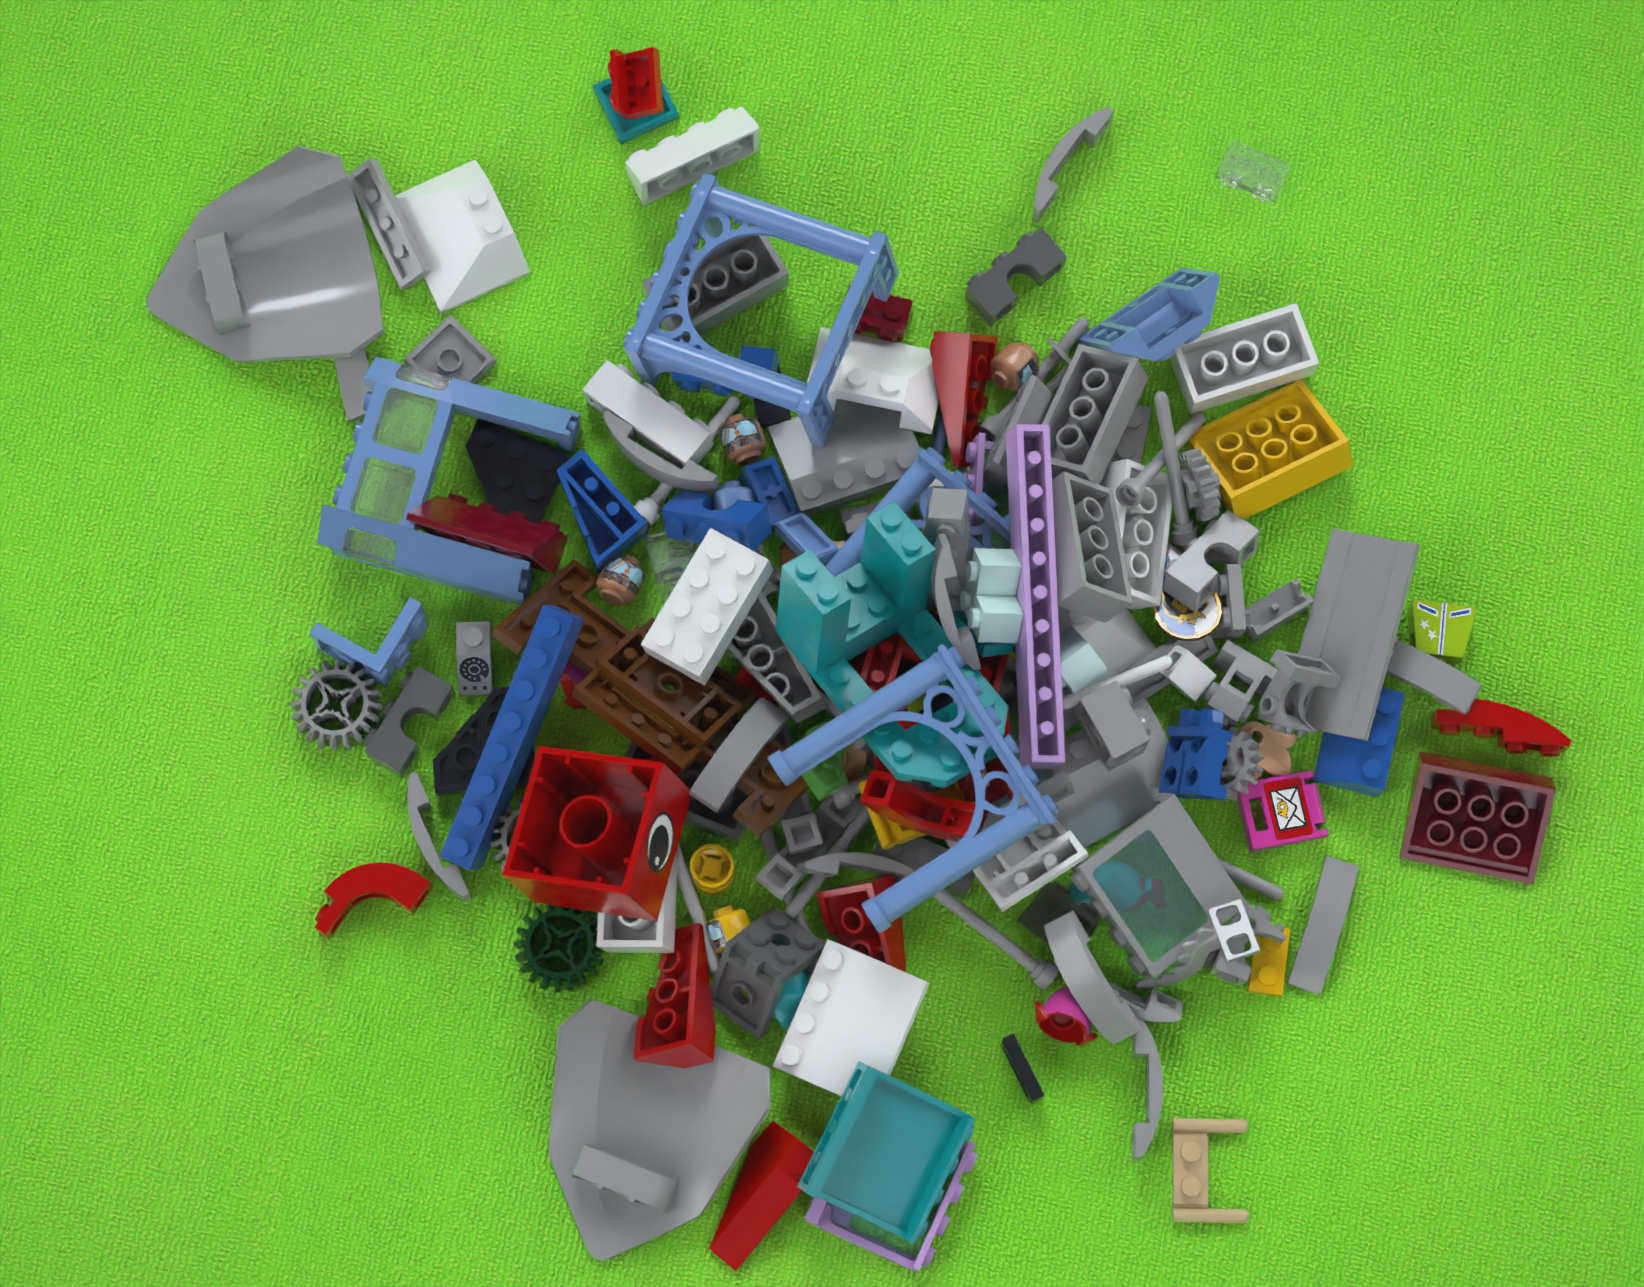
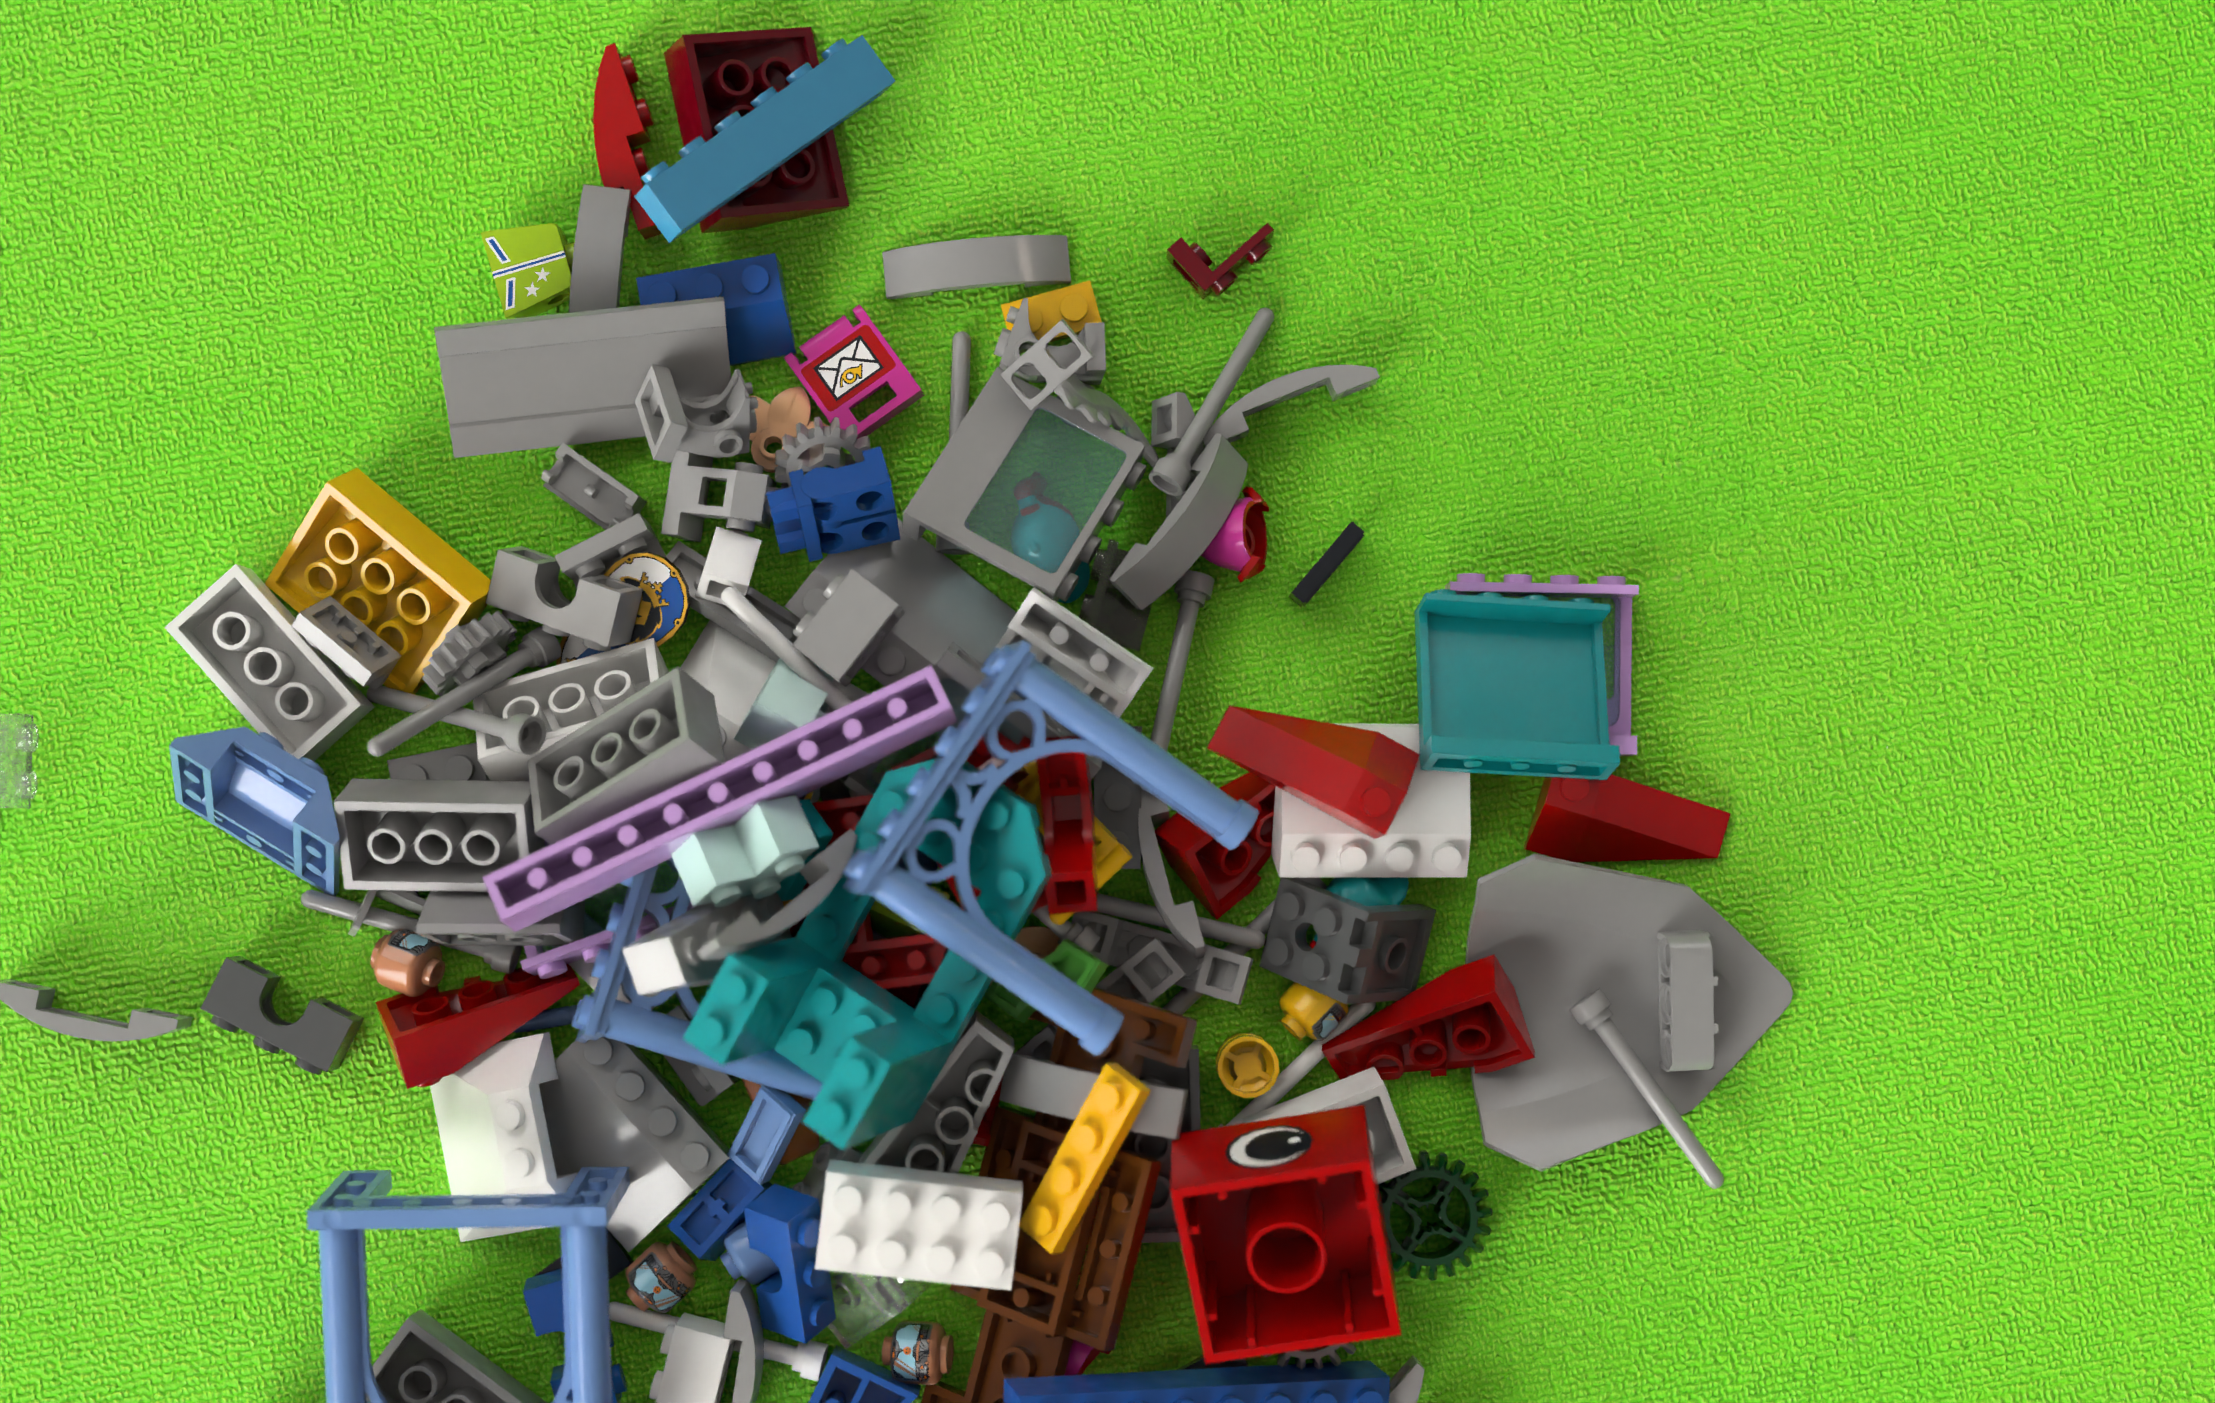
camera: 110 degrees left, 10 degrees up
dark red bracket [847,285,913,342] -> none
tan plate [1172,1118,1249,1223] -> none
none -> light grey bracket [291,596,401,690]
none -> dark azure brick [635,35,895,243]
none -> yellow plate [1019,1063,1151,1254]
none -> light grey piece [1149,308,1274,496]
none -> dark red bracket [1166,223,1274,299]
none -> red wedge [1206,705,1420,839]
none -> light grey piece [1569,988,1724,1189]

